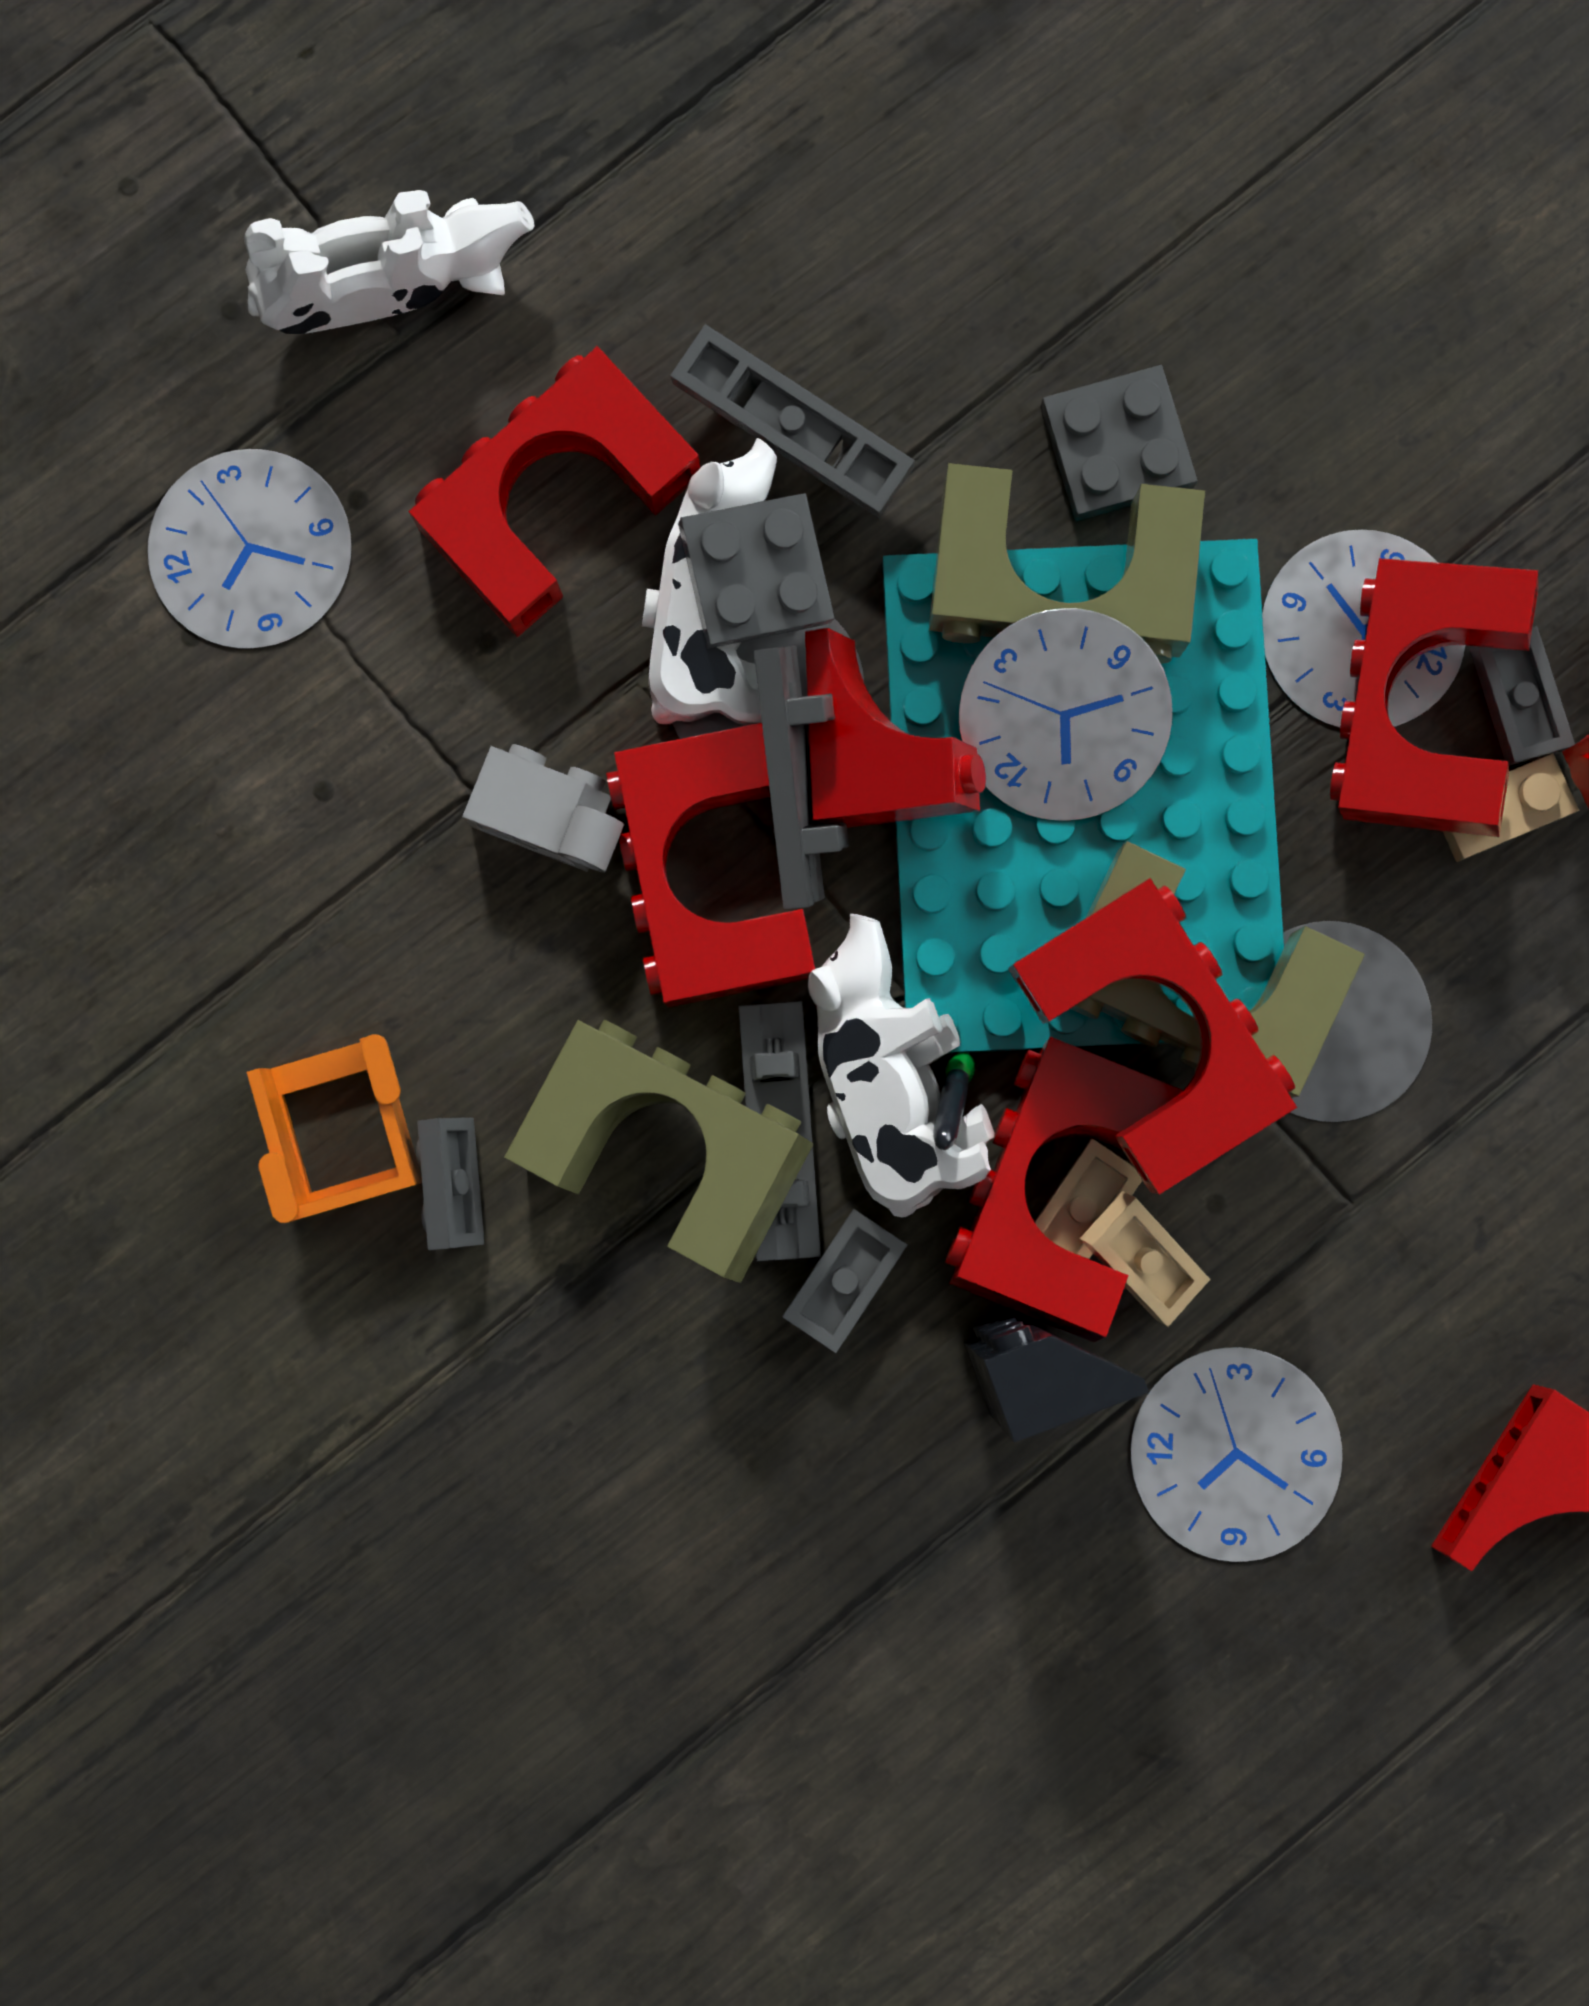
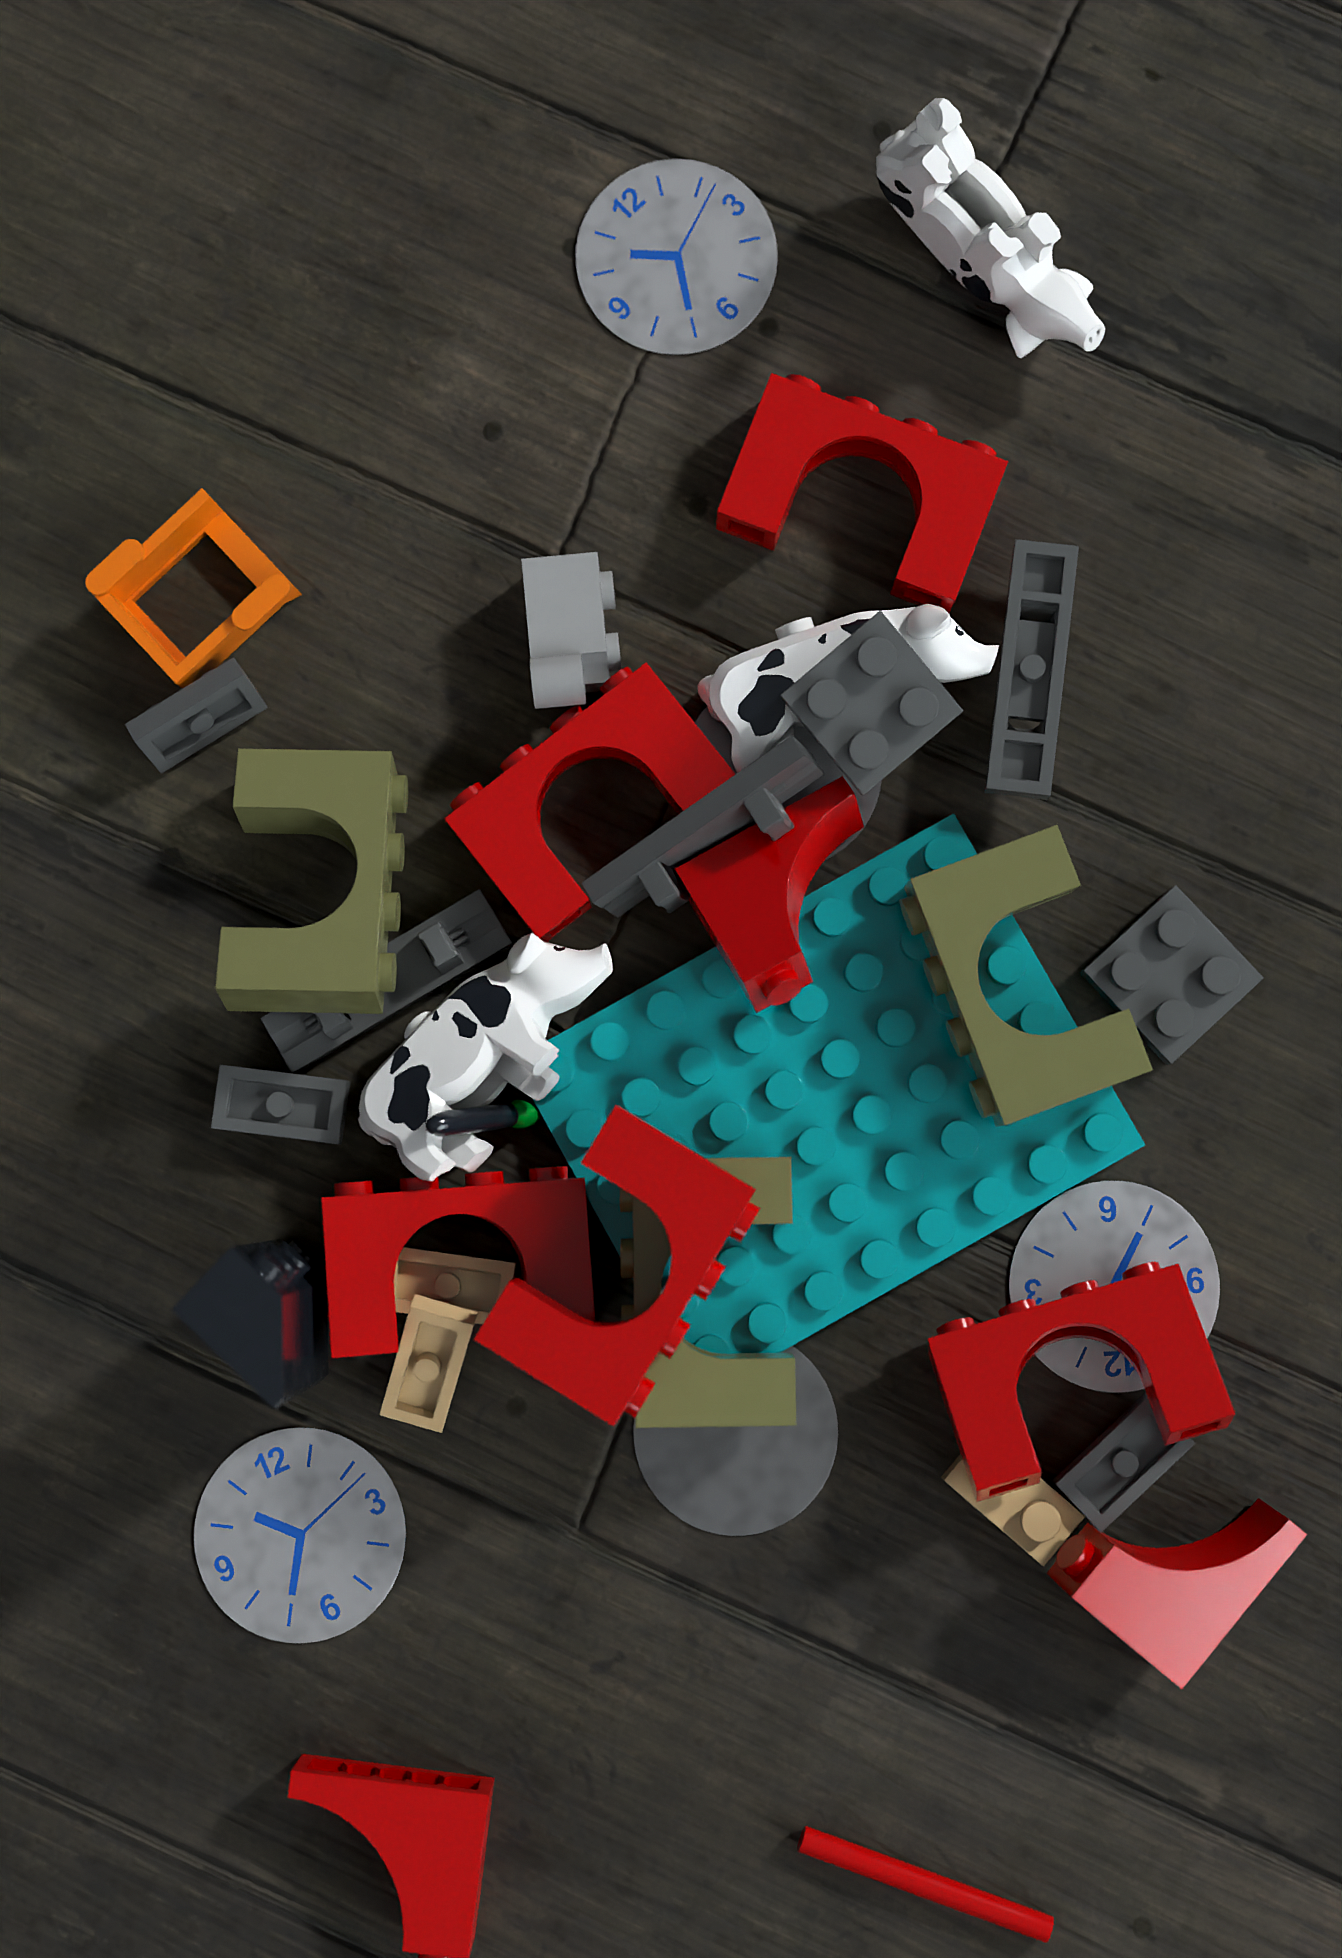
camera: 65 degrees right, 0 degrees up
flat silver sticker [959,608,1172,821] -> none

